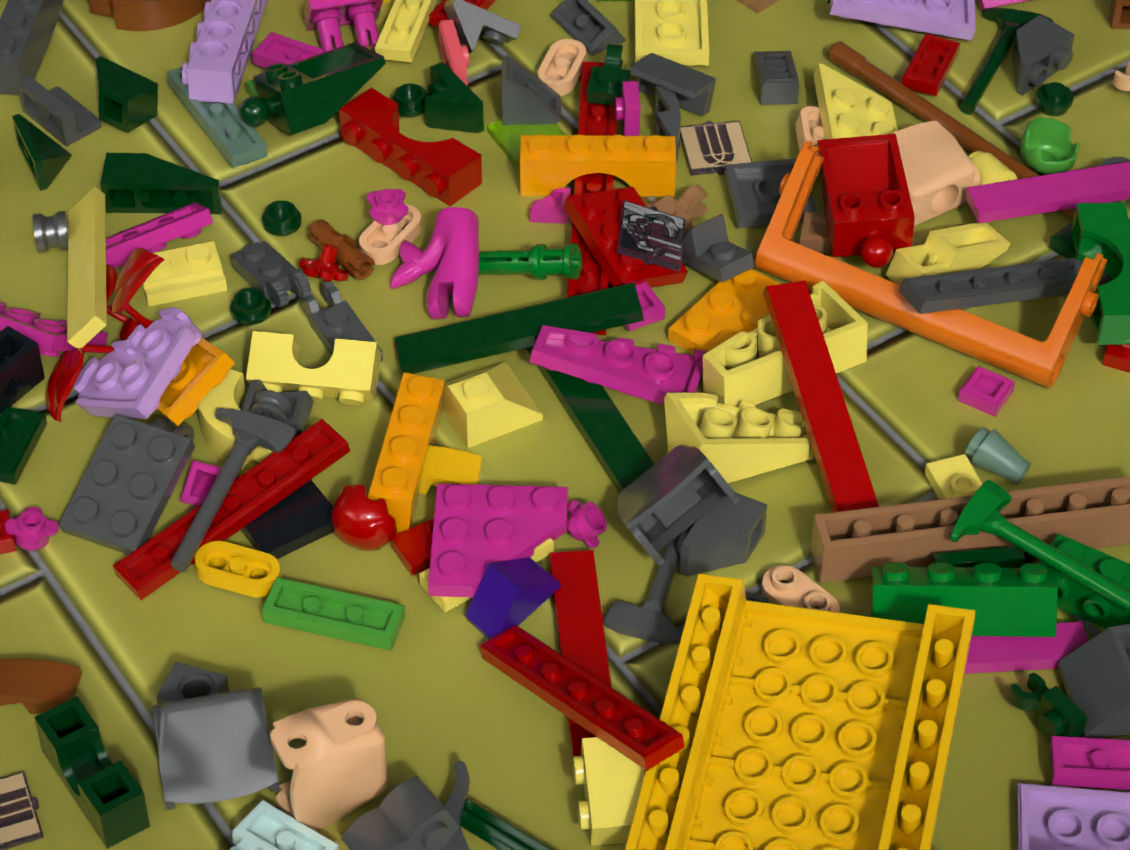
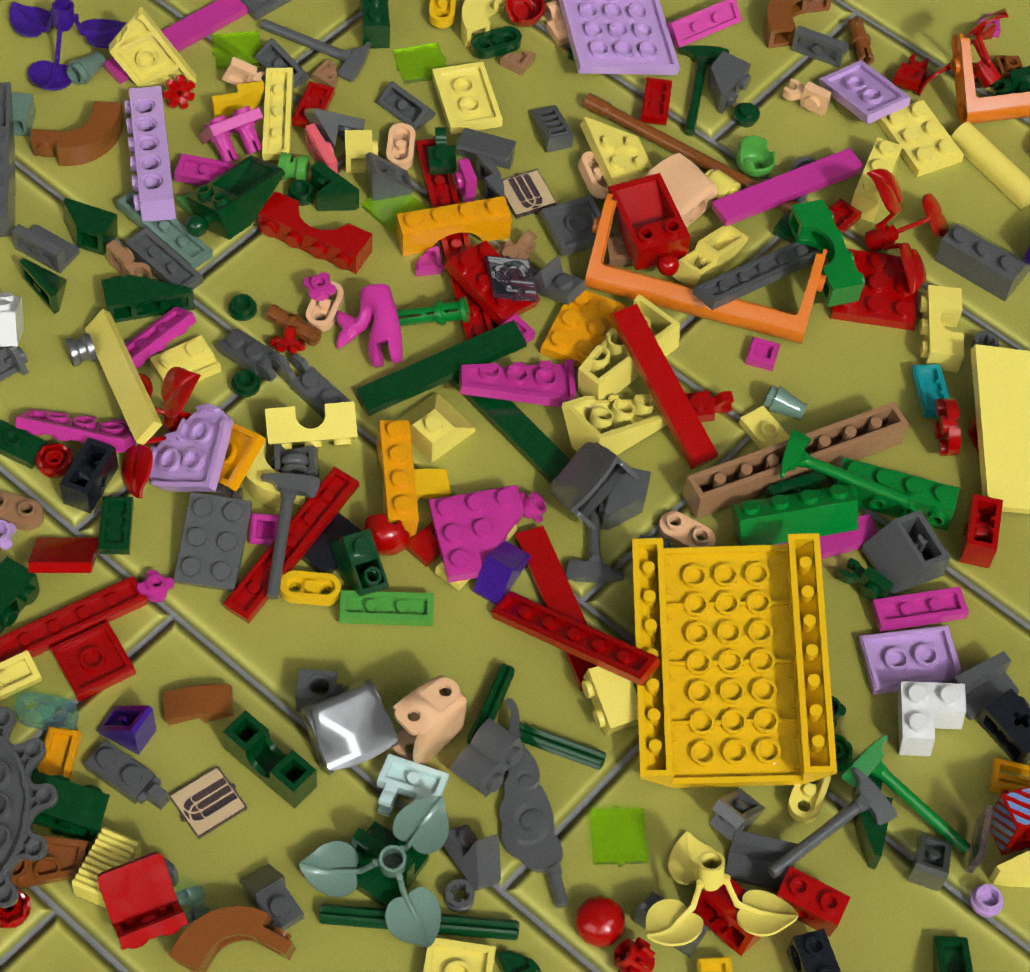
camera: 20 degrees left, 10 degrees up
none -> medium nougat plate [106,239,152,278]
none -> dark grey plate [125,227,203,290]
none -> bright green wheel [278,152,309,181]
none -> dark green slope [331,529,389,597]
none -> light yellow brick [344,130,378,173]
none -> dark green axle [467,663,515,744]
none -> red plate [686,390,734,422]

